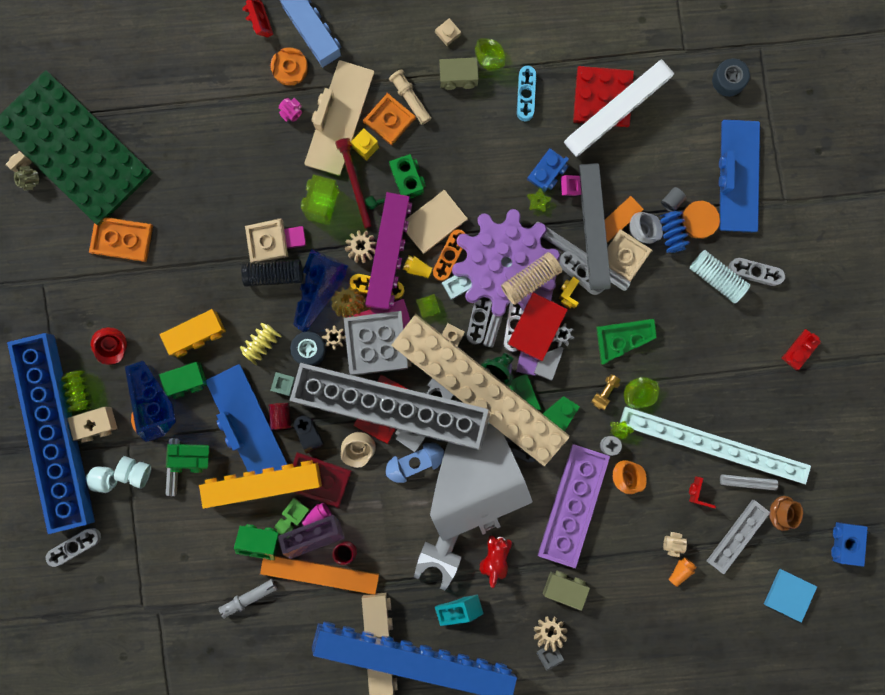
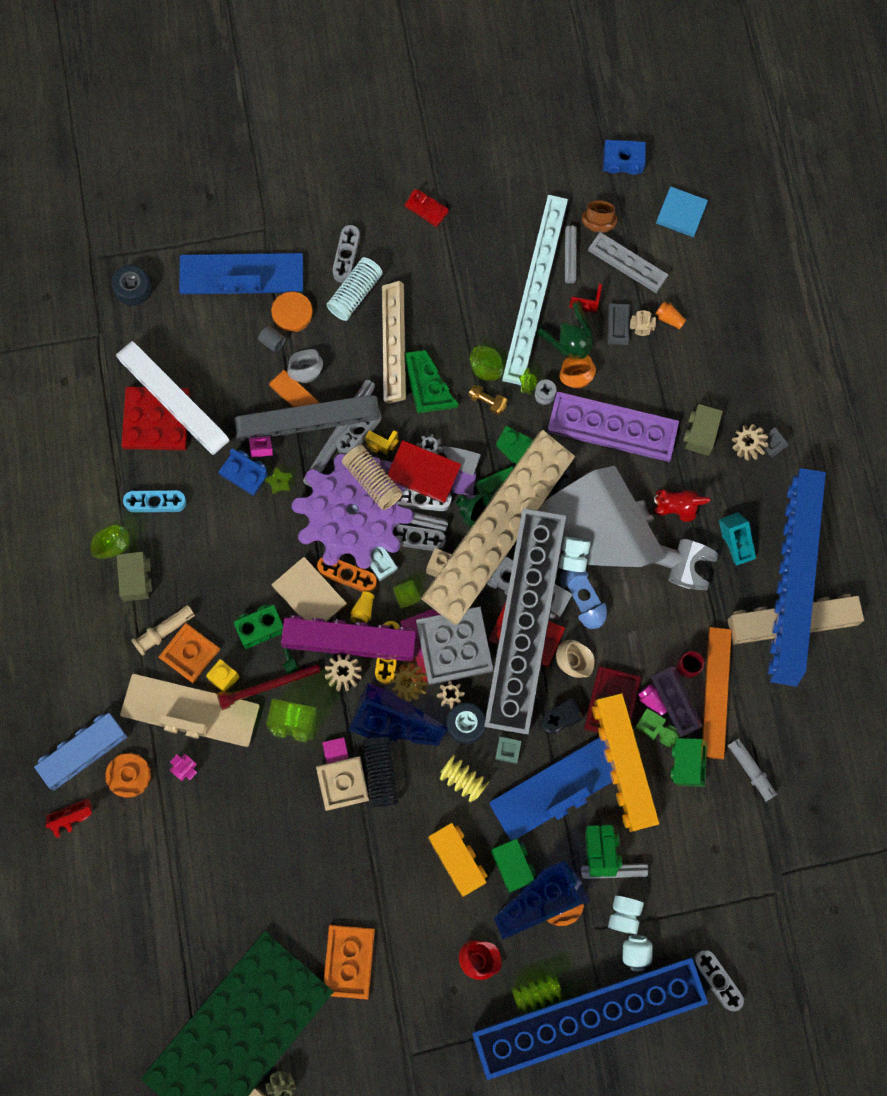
camera: 95 degrees left, 10 degrees down
tan brick [67,407,117,443] -> none
dark red piece [268,403,291,430] -> none
tan plate [435,18,461,46] -> none
tan plate [607,229,652,282] -> none
blue piece [659,211,690,253] -> none
none -> tan plate [382,281,406,404]
none -> dark green piece [536,300,593,360]
none -> light aqua wheel [558,536,590,572]
none -> dark grey tile [607,303,630,345]

